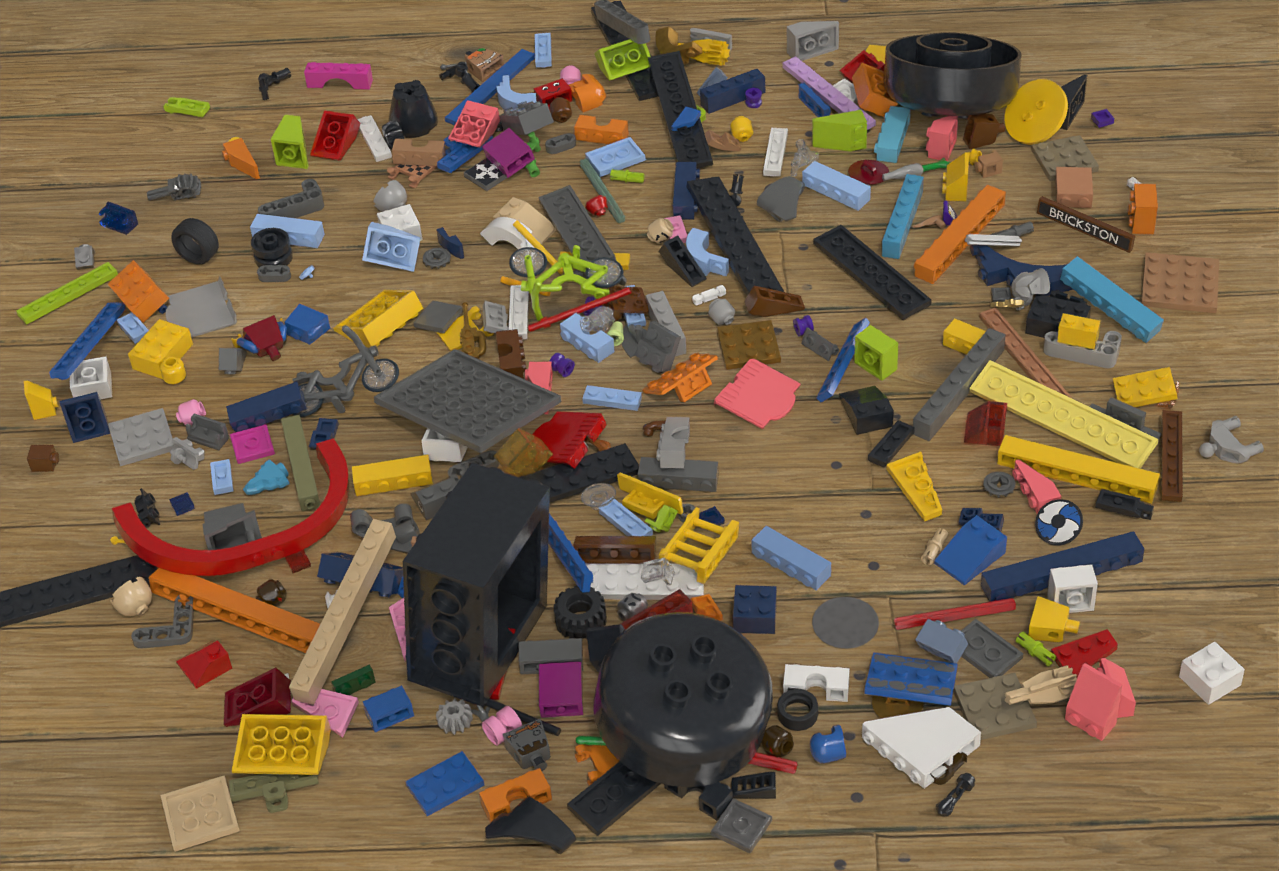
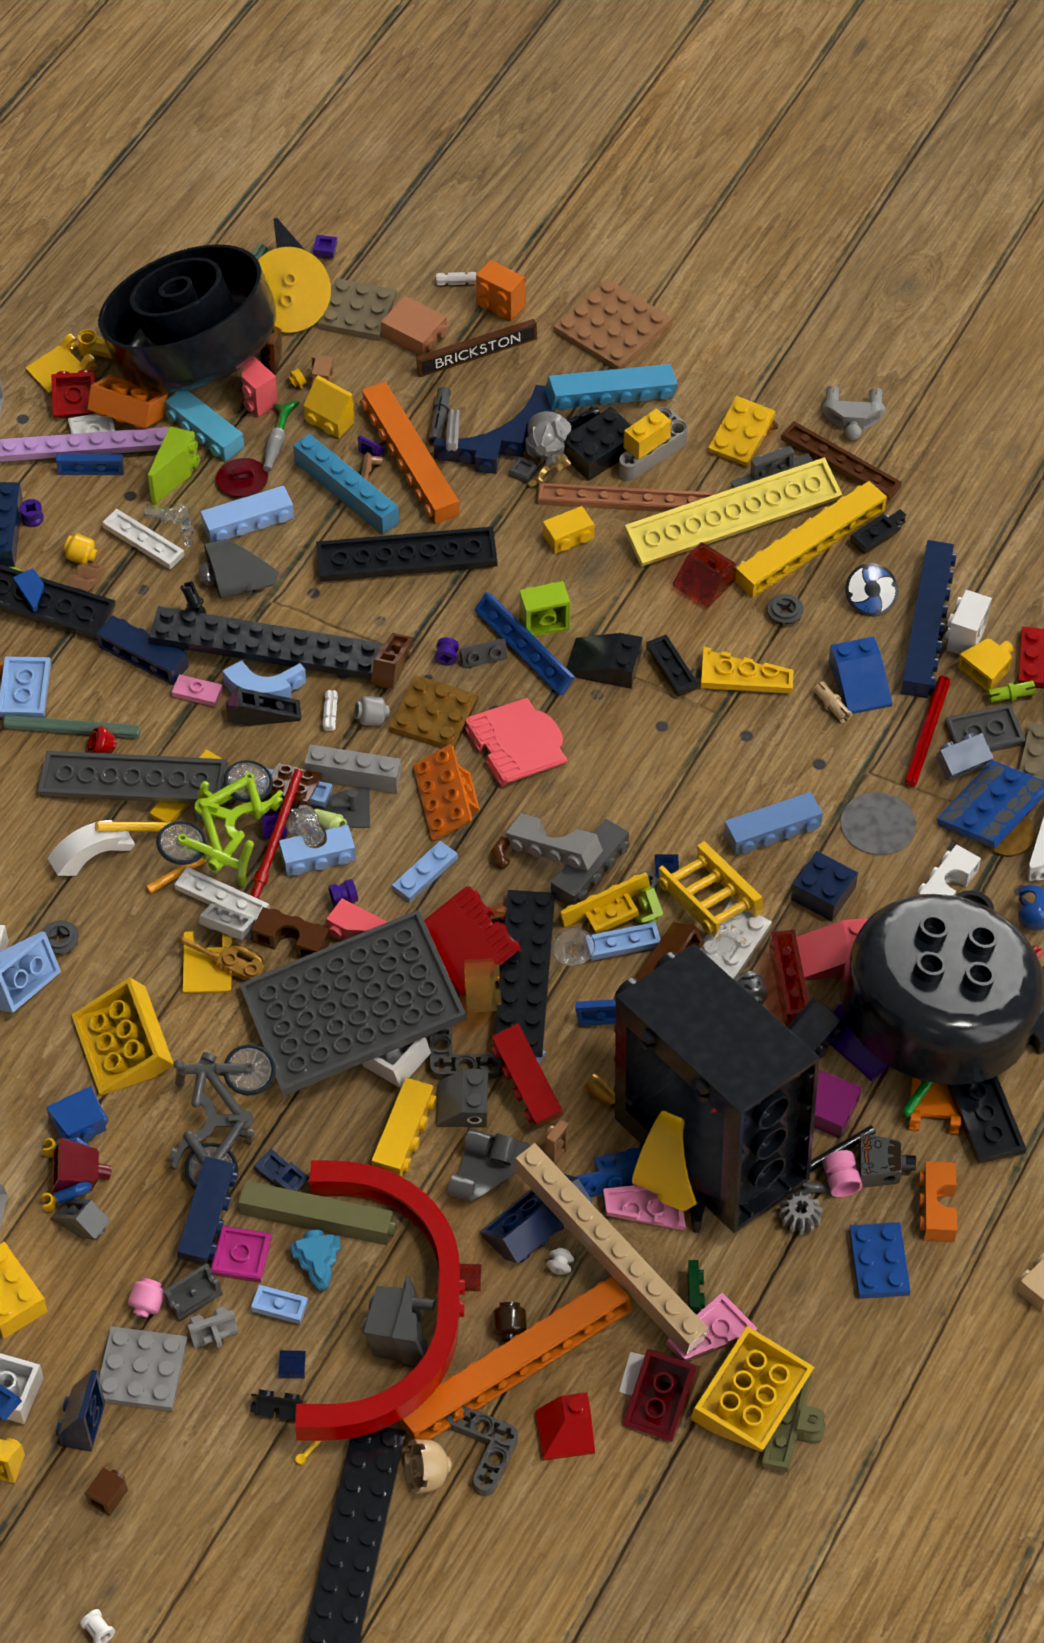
camera: 65 degrees left, 10 degrees up
yellow head [160,357,186,384] -> none
tan plate [160,775,240,852] -> none
blue brick [363,685,414,732] -> none
dark grey tile [413,300,463,333] -> none
dark blue slope [436,227,464,259] -> none
black panel [485,796,576,854] -> none
tan slope [493,197,556,245] -> none
lime axle [610,169,645,183] -> none
dark grey plate [635,321,681,373] -> none
tan head [647,218,674,244] -> none
orange tile [690,594,723,621] -> none
dark grey brick [913,328,1006,441] -> none
dark blue slope [959,508,1004,532] -> none
coral slope [1012,460,1061,514] -> none

